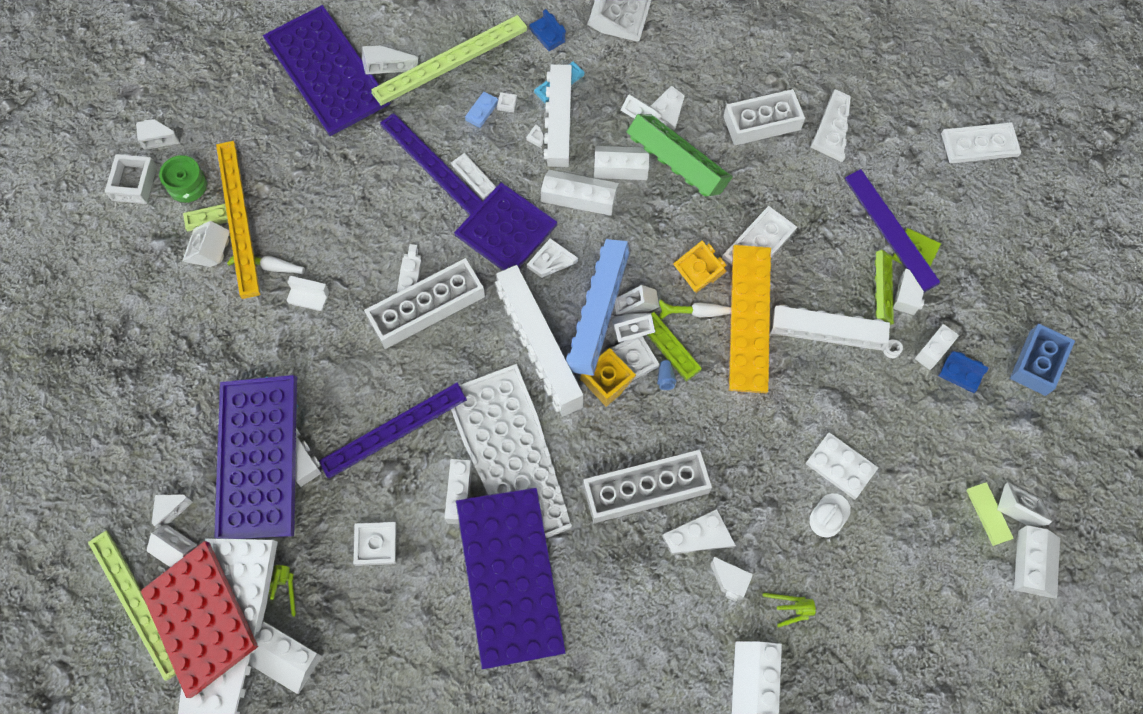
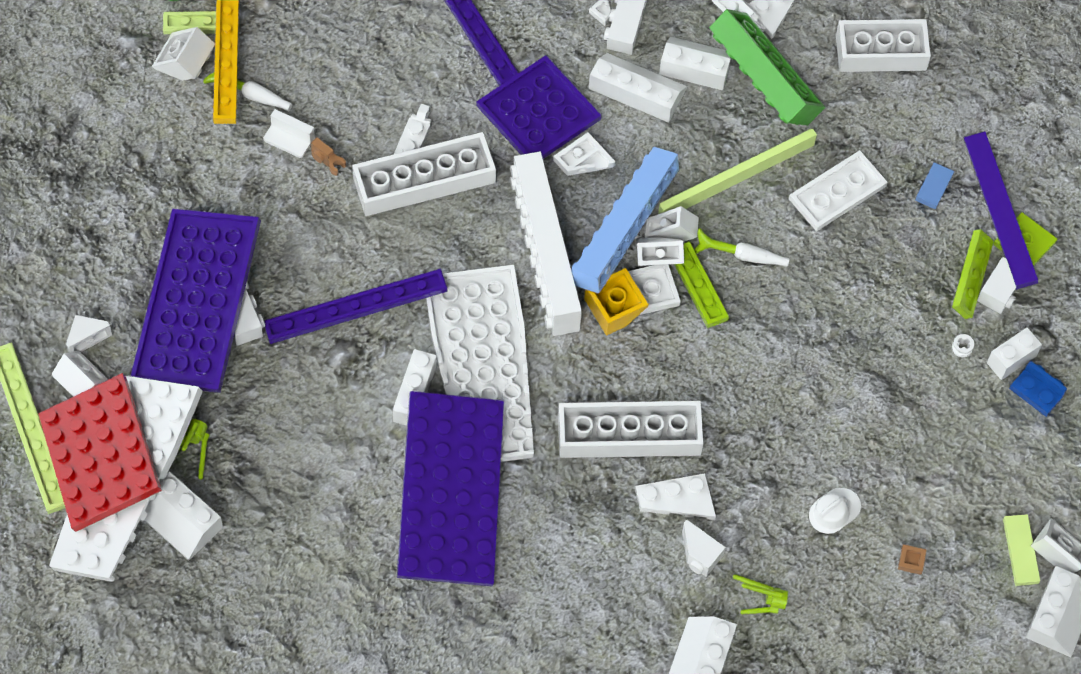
camera: 10 degrees right, 5 degrees down
white plate [353,522,397,566] -> none
white tile [451,153,496,201] -> none
medium blue cone [657,360,676,390] -> none
yellow plate [673,241,727,293] -> none
yellow plate [729,245,771,394] -> none
white brick [770,305,890,351] -> none
white plate [805,432,878,500] -> none
white wing [810,89,851,162] -> none
none -> medium nougat plate [311,137,346,176]
none -> yellowish green tile [658,129,817,214]
none -> medium nougat plate [898,544,926,575]
none -> medium blue tile [915,162,954,210]

